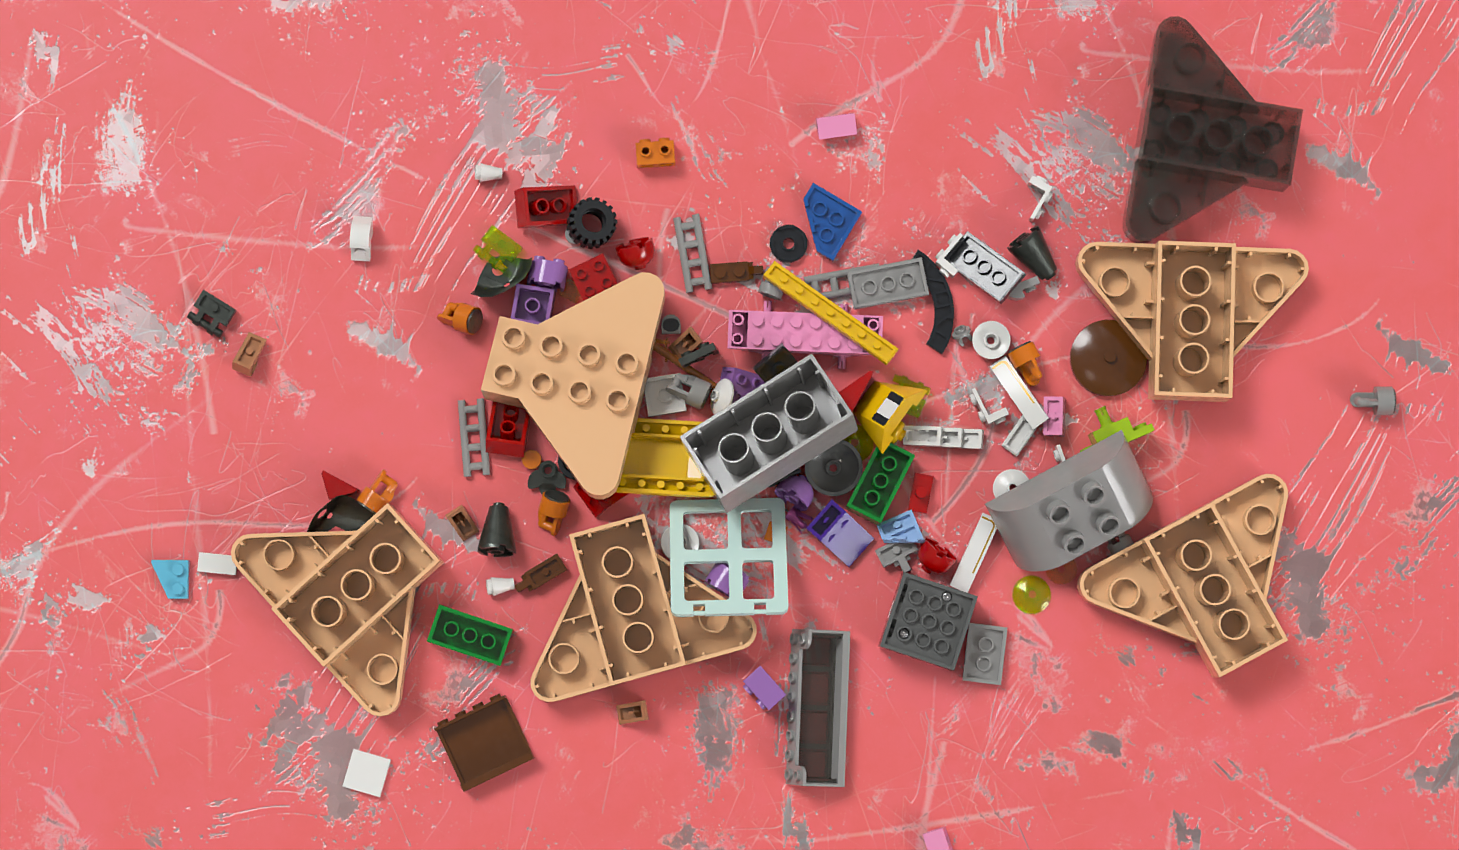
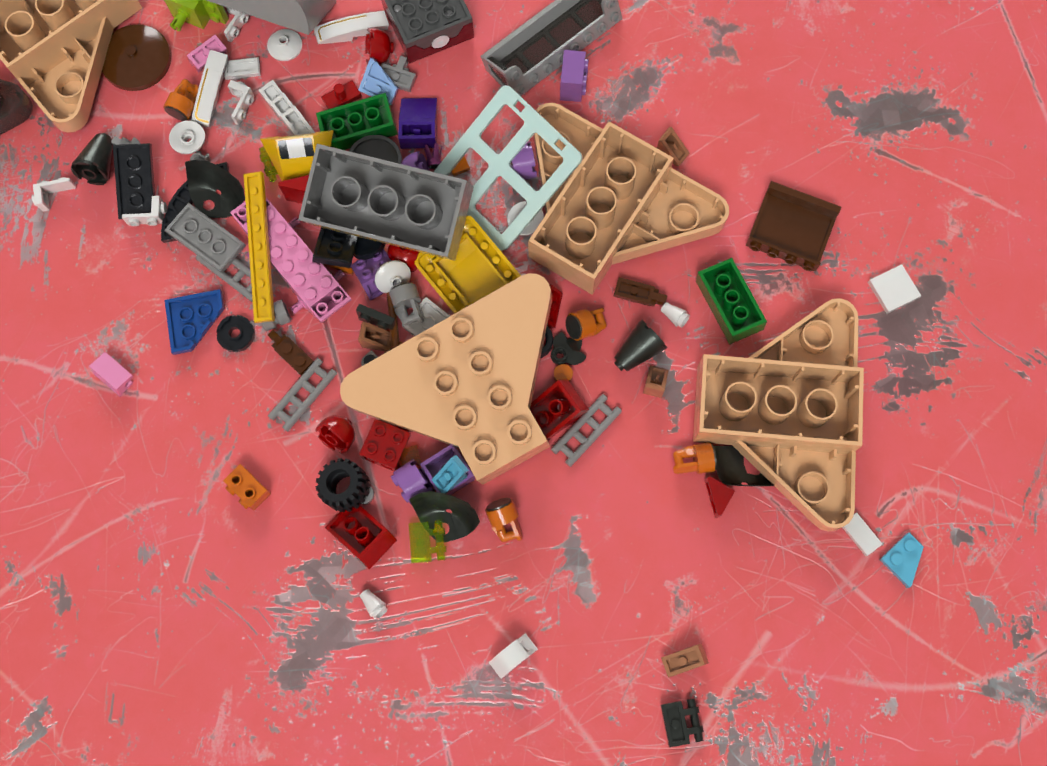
camera: 130 degrees left, 10 degrees down
none -> pearl dark grey piece [185,160,245,218]
none -> medium azure slope [432,455,469,494]

